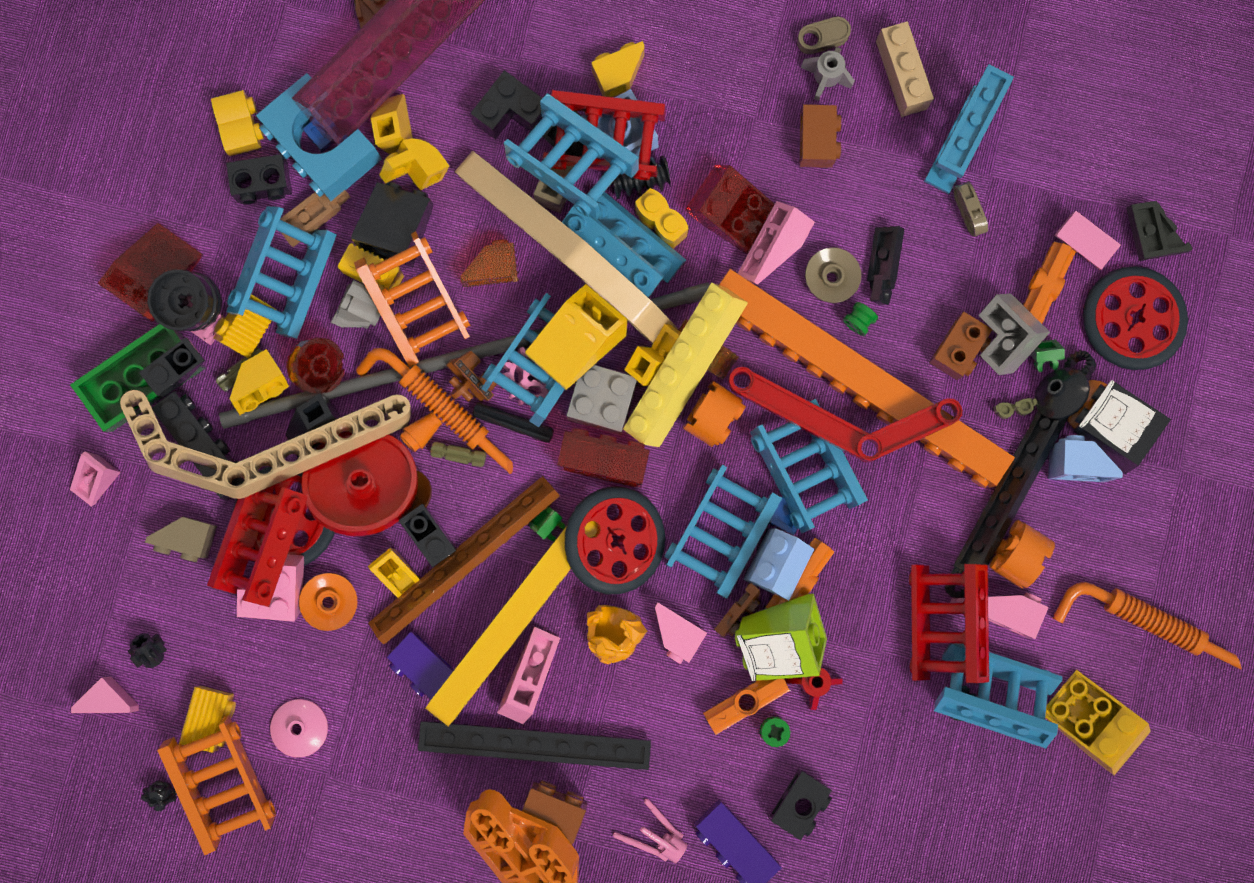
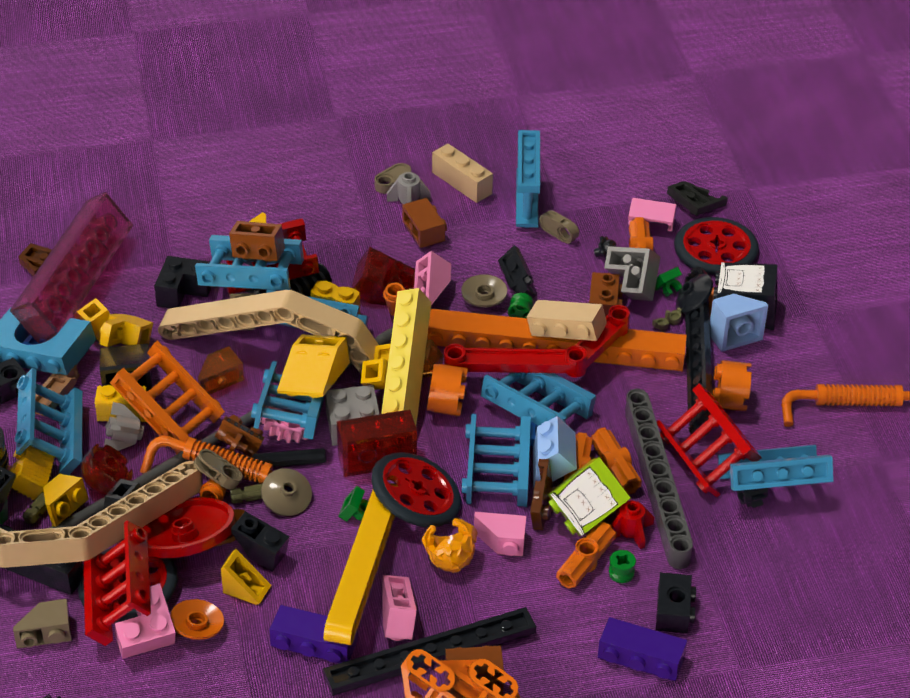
camera: 25 degrees left, 40 degrees down
dark orange plate [368,476,560,645] -> none
bright pink plant [613,799,688,863] -> none
bright pink slope [950,593,1048,639] -> none
yellow slope [1045,670,1151,775] -> none
none -> dark tan piece [194,449,243,490]
none -> dark orange brick [229,221,285,262]
none -> dark tan dish [261,468,312,517]
none -> orange cone [383,283,405,316]
none -> tan brick [527,300,607,341]
none -> orange piece [591,427,642,495]
none -> black plant [594,236,616,260]
none -> dark grey beam [625,389,693,569]

